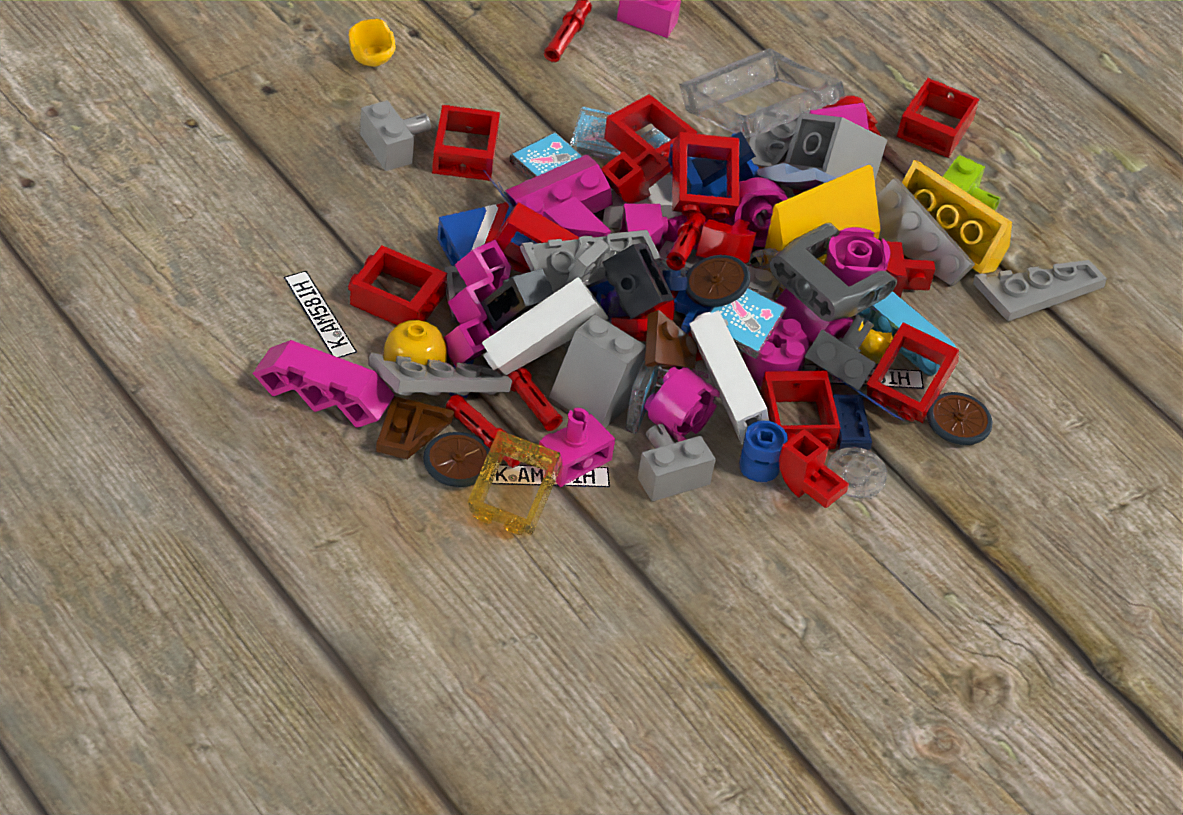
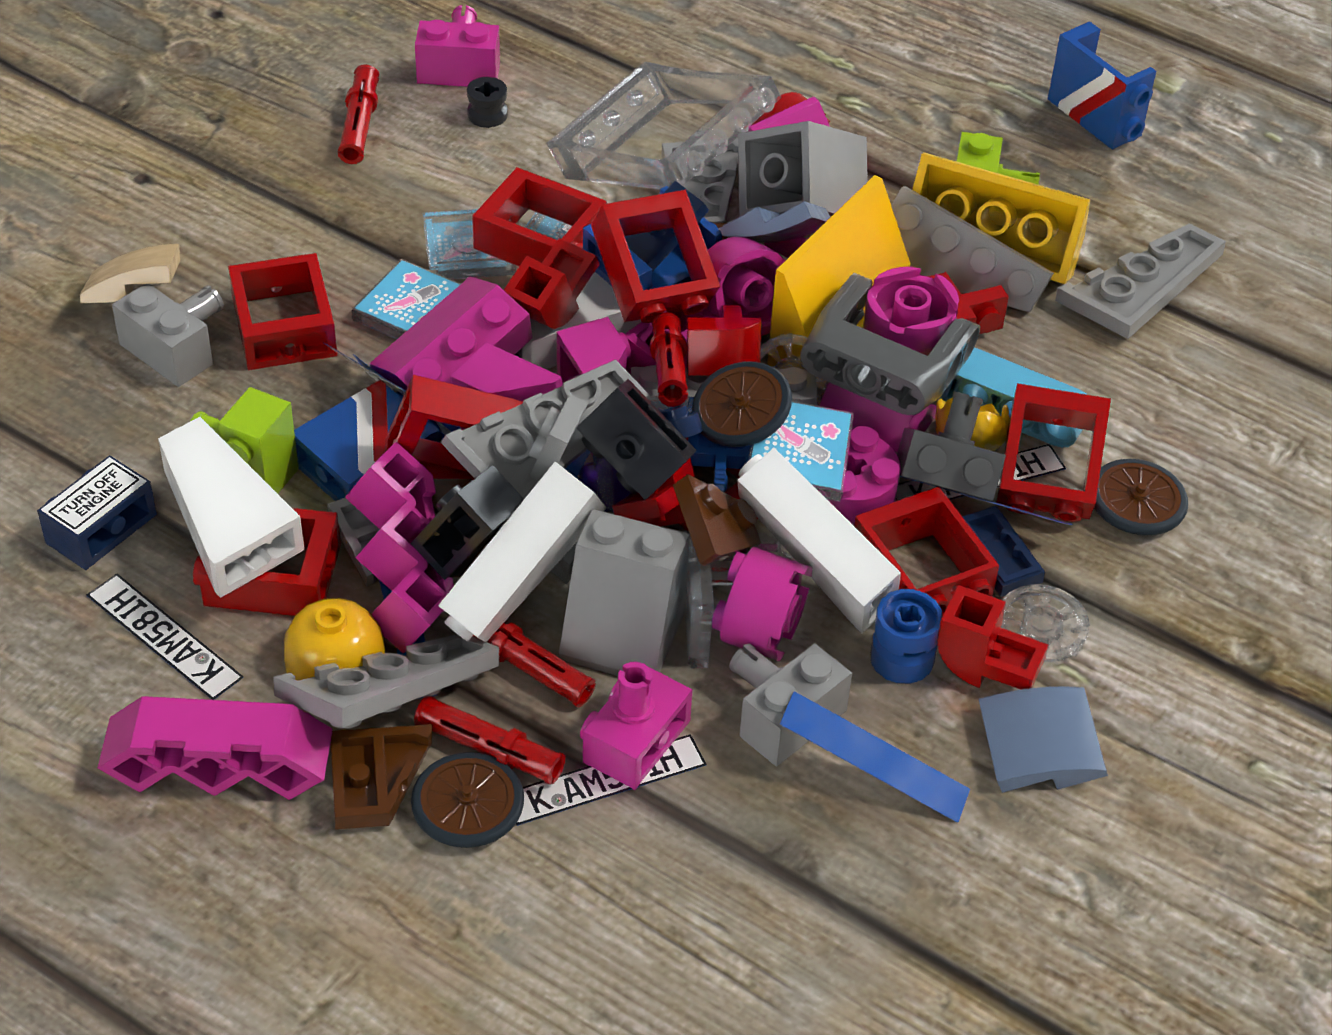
camera: 15 degrees left, 0 degrees up
yellow hair [349,19,396,67] -> none
clear yellow window [467,430,563,535] -> none
red window [896,78,979,158] -> none
none -> brick [37,455,157,570]
none -> tan slope [80,244,180,303]
none -> white slope [158,417,305,598]
none -> lime brick [190,387,299,494]
none -> black wheel [467,77,508,128]
none -> blue sticker [780,691,970,823]
none -> sand blue slope [979,687,1108,793]
none -> blue panel [1048,21,1156,150]

